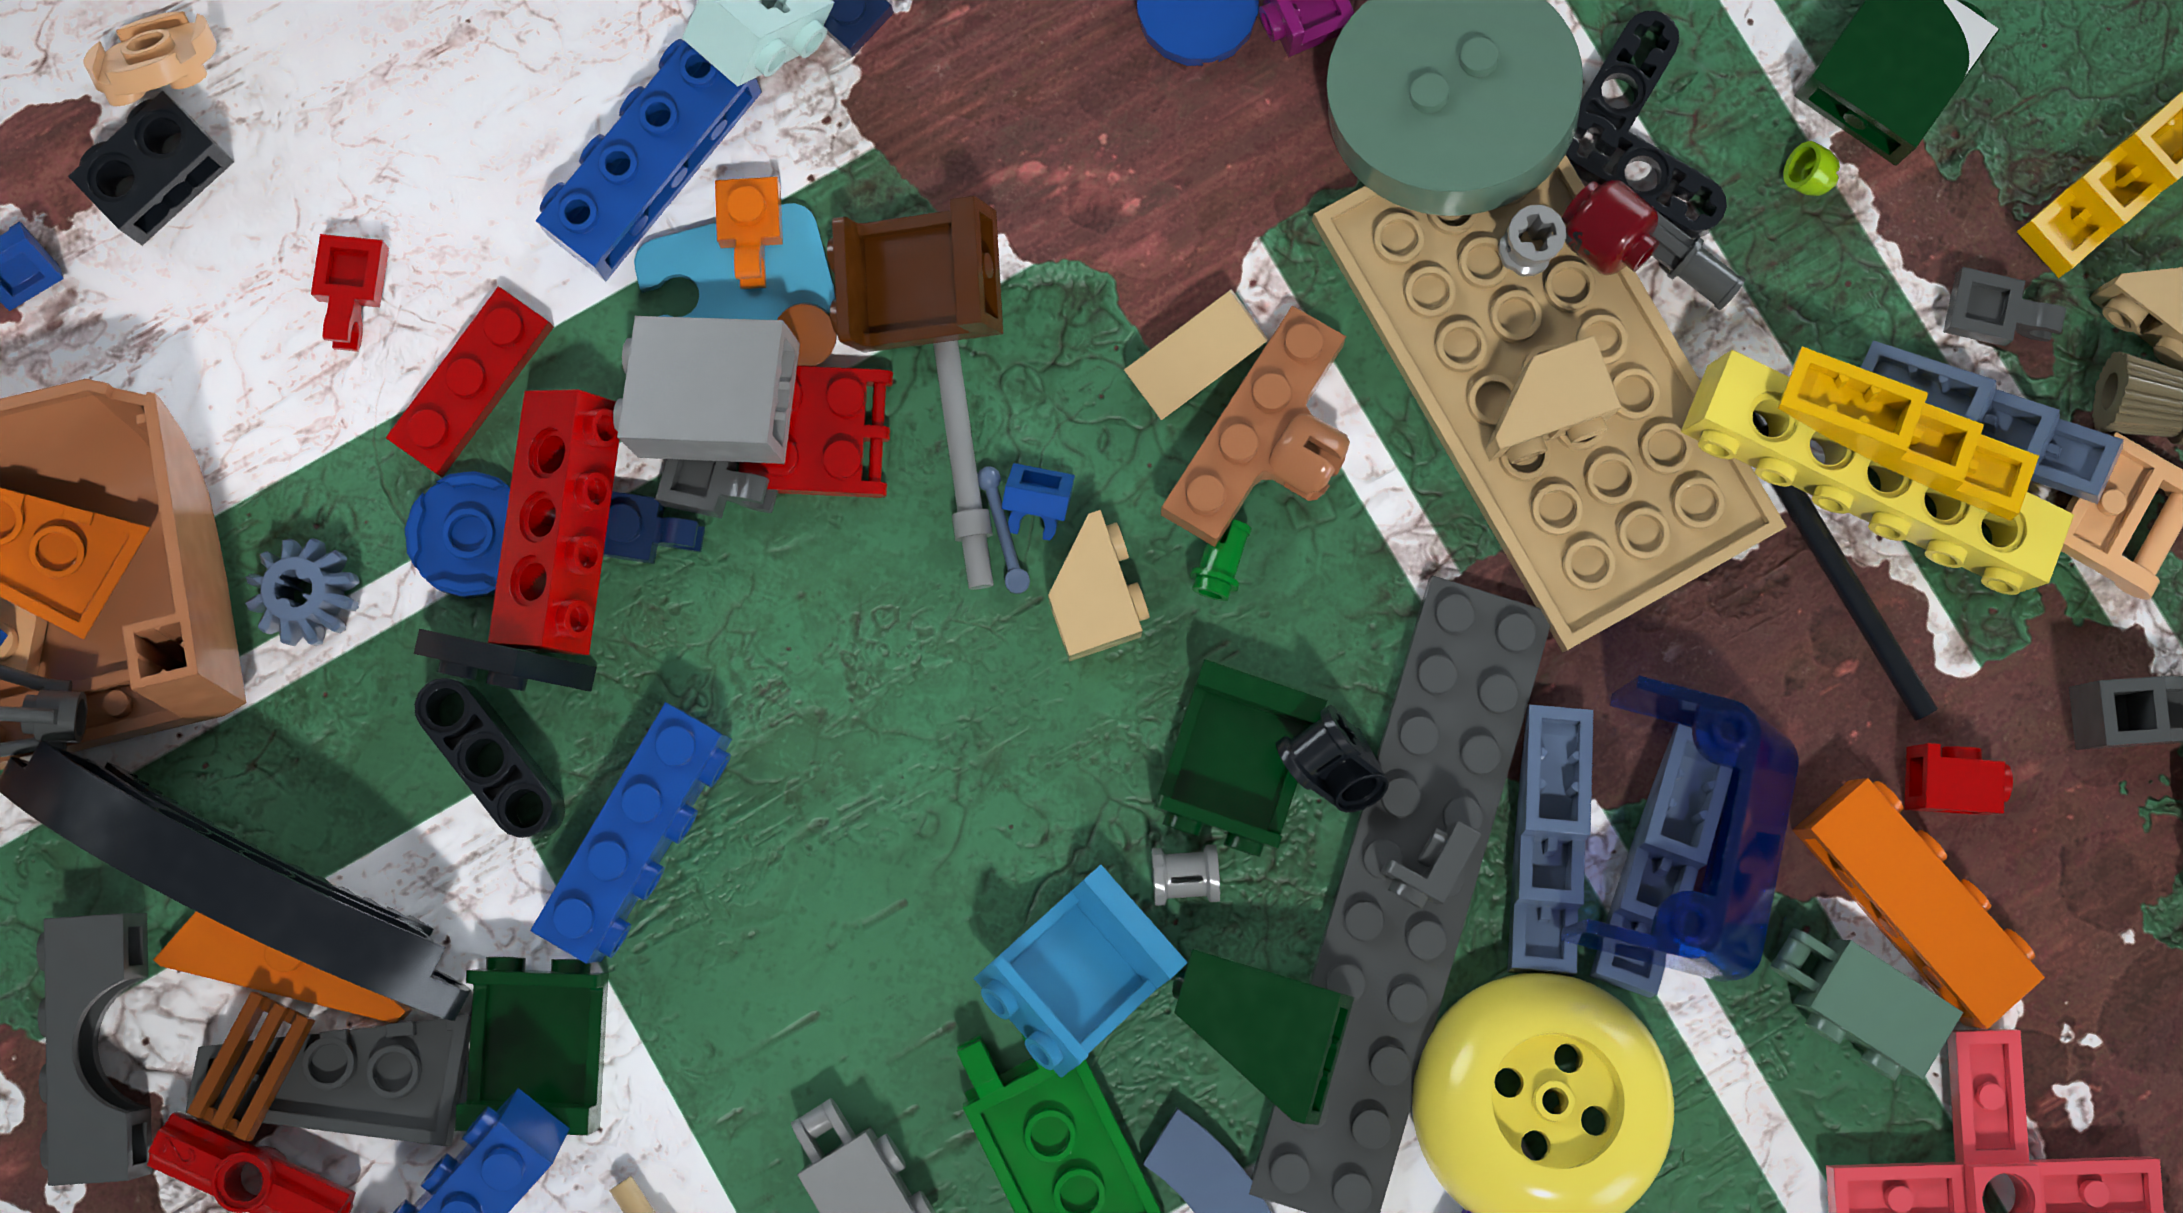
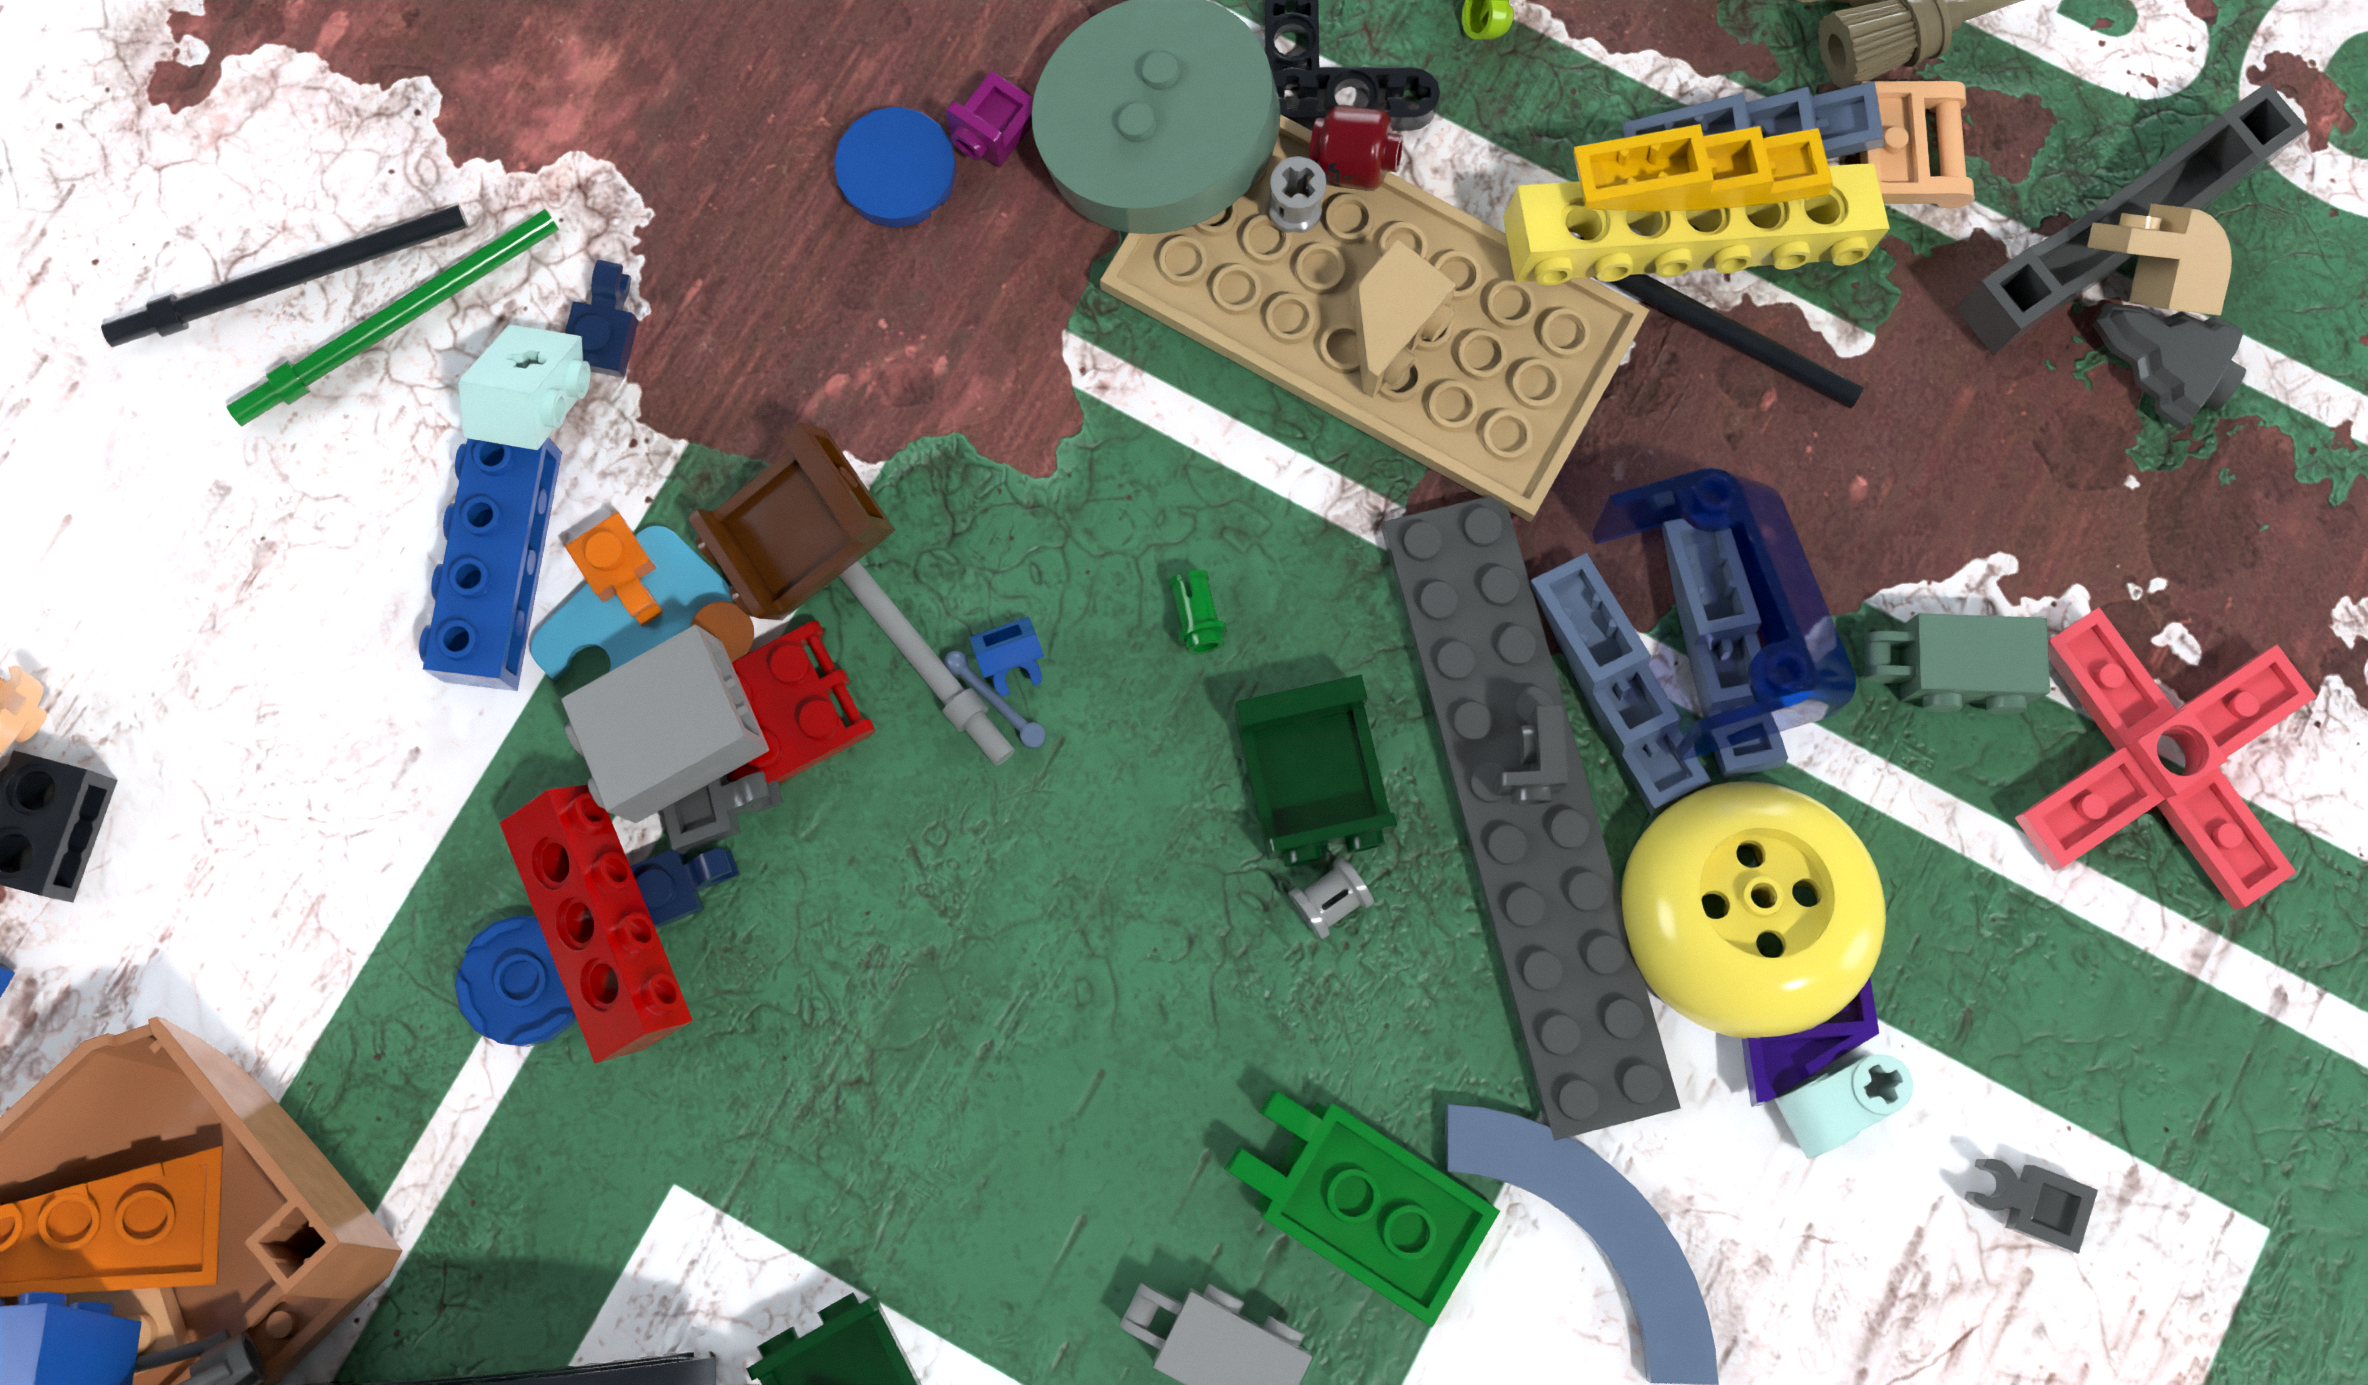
camera: 30 degrees left, 5 degrees down
sand blue gear [245,538,360,646] -> none
red plate [311,234,389,352] -> none
red plate [386,286,554,478] -> none
black wing [413,629,597,692] -> none
black beam [414,678,565,839] -> none
blue brick [530,702,732,964] -> none
dark azure panel [973,865,1188,1078] -> none
tan slope [1048,510,1150,662] -> none
tan slope [1124,289,1269,420] -> none
nougat plate [1161,306,1350,547] -> none
dark green slope [1172,949,1355,1125] -> none
black piece [1275,705,1389,813] -> none
dark grey axle [1652,212,1746,310] -> none
orange brick [1792,778,2045,1029] -> none
red brick [1904,743,2013,816] -> none
dark grey plate [1943,267,2066,346] -> none

